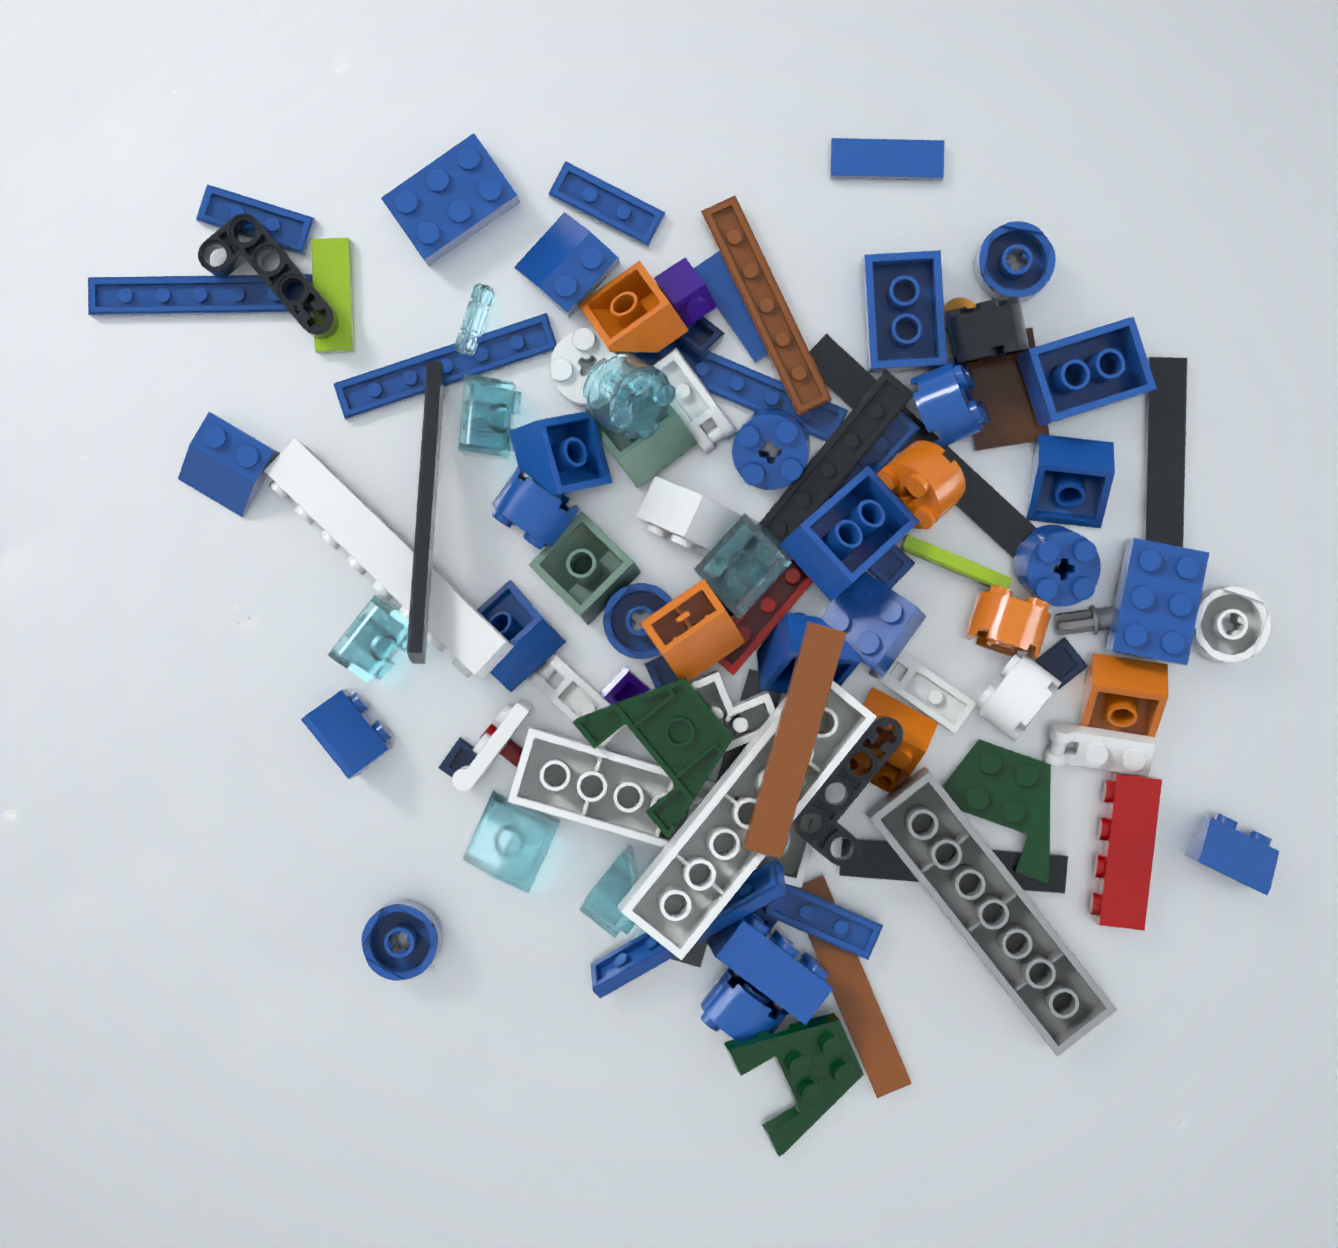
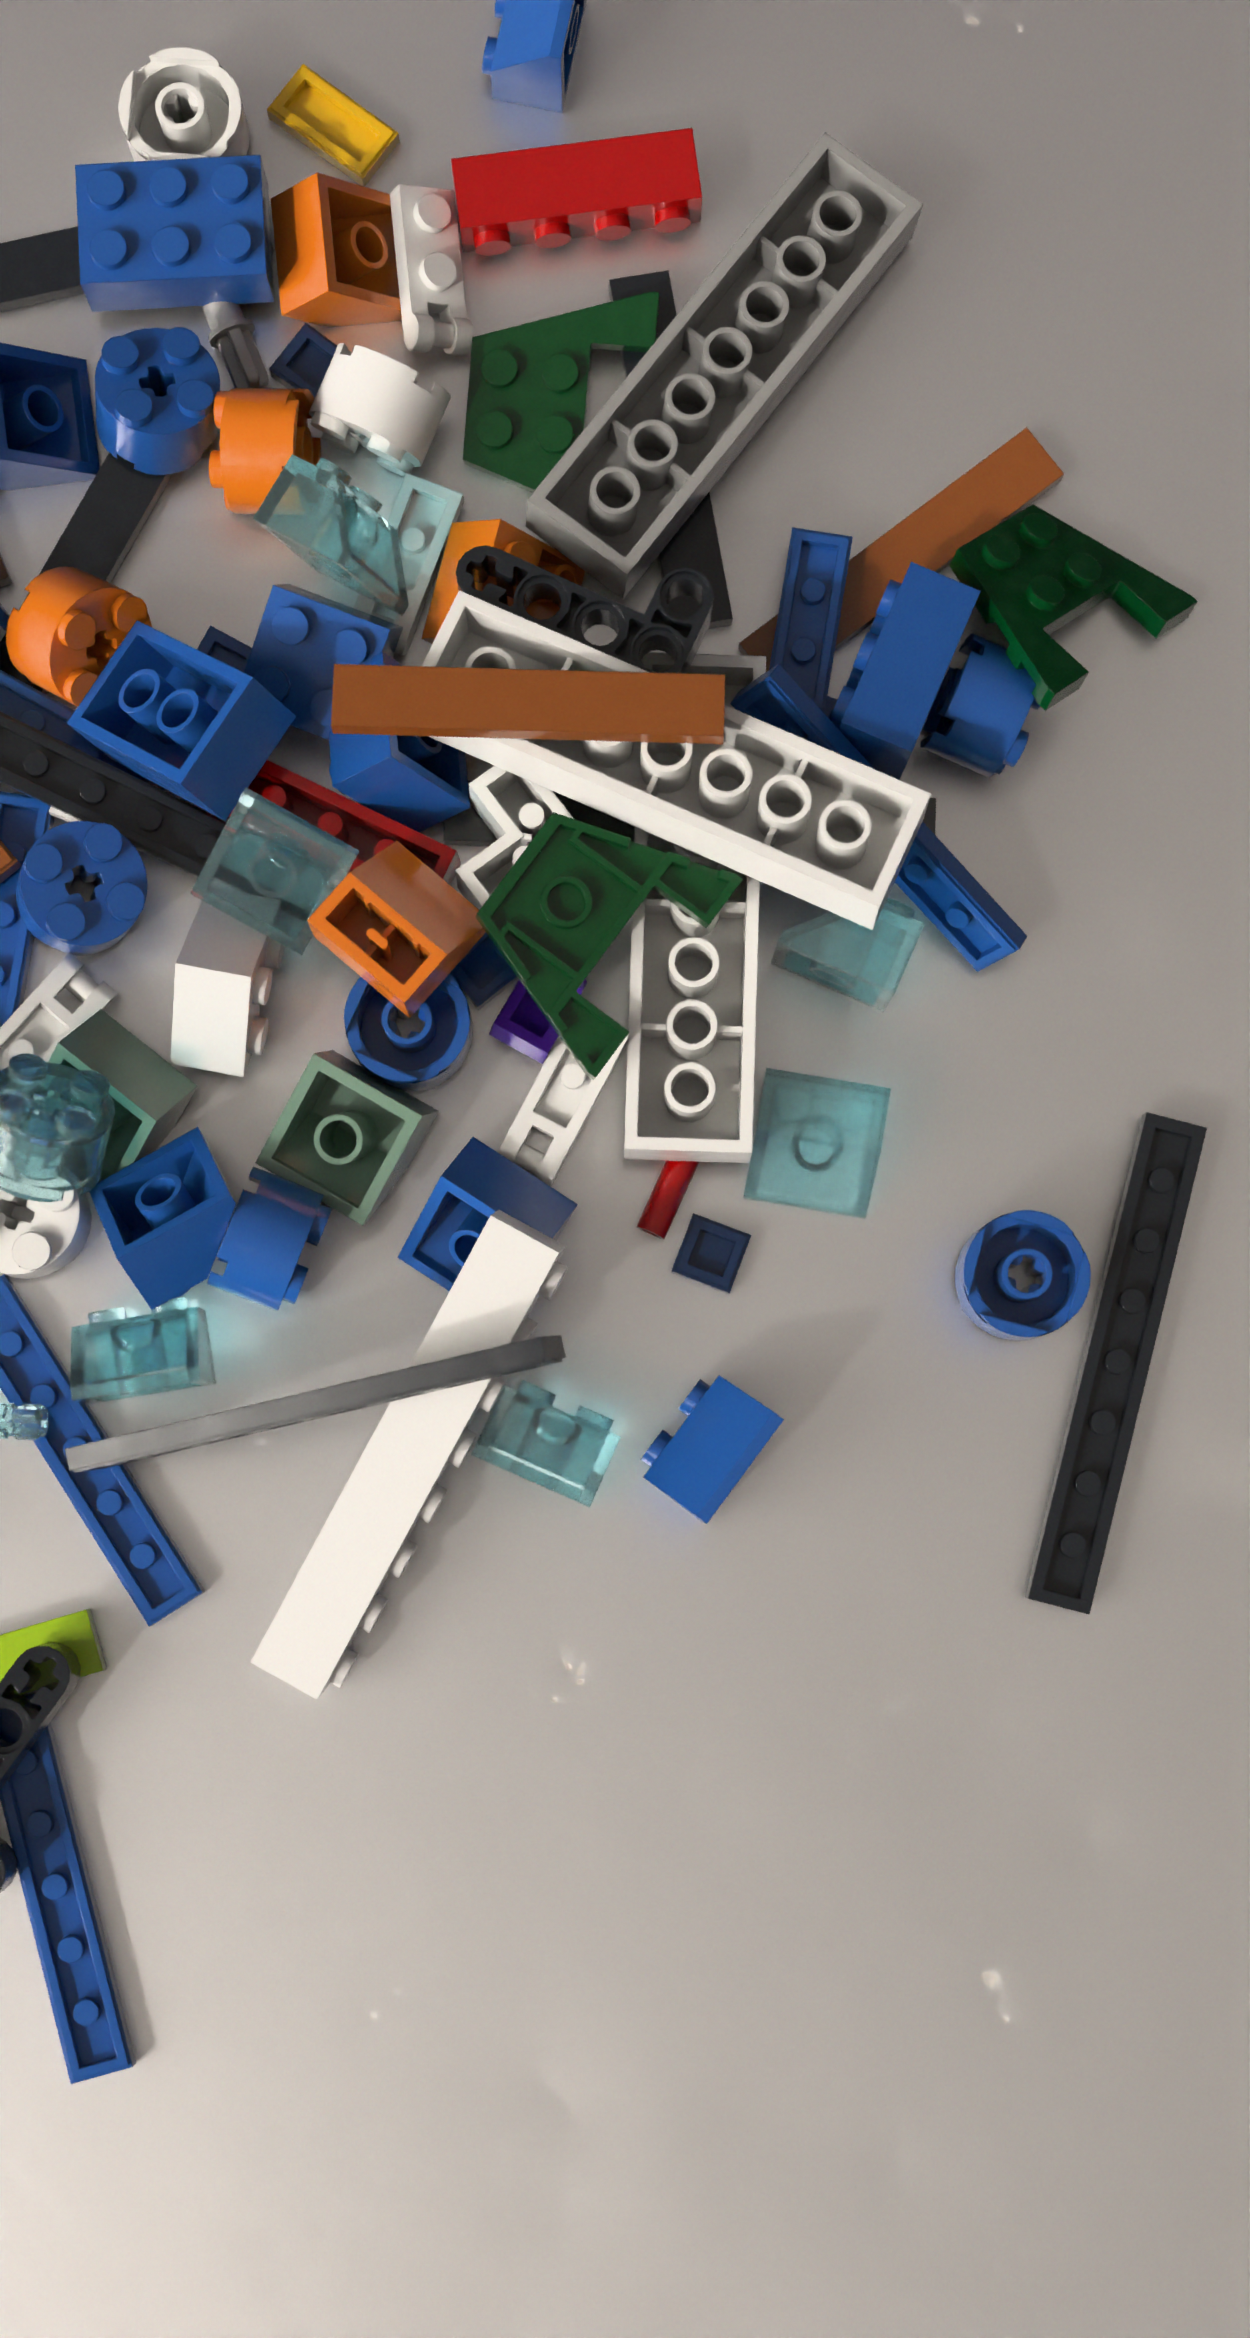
camera: 105 degrees left, 5 degrees down
blue slope [178,412,280,517] -> none
white plate [452,700,533,791] -> none
lime tile [900,534,1013,589] -> none
none -> clear light blue slope [253,454,409,616]
none -> yellow tile [267,64,400,187]
none -> black plate [1025,1112,1207,1615]

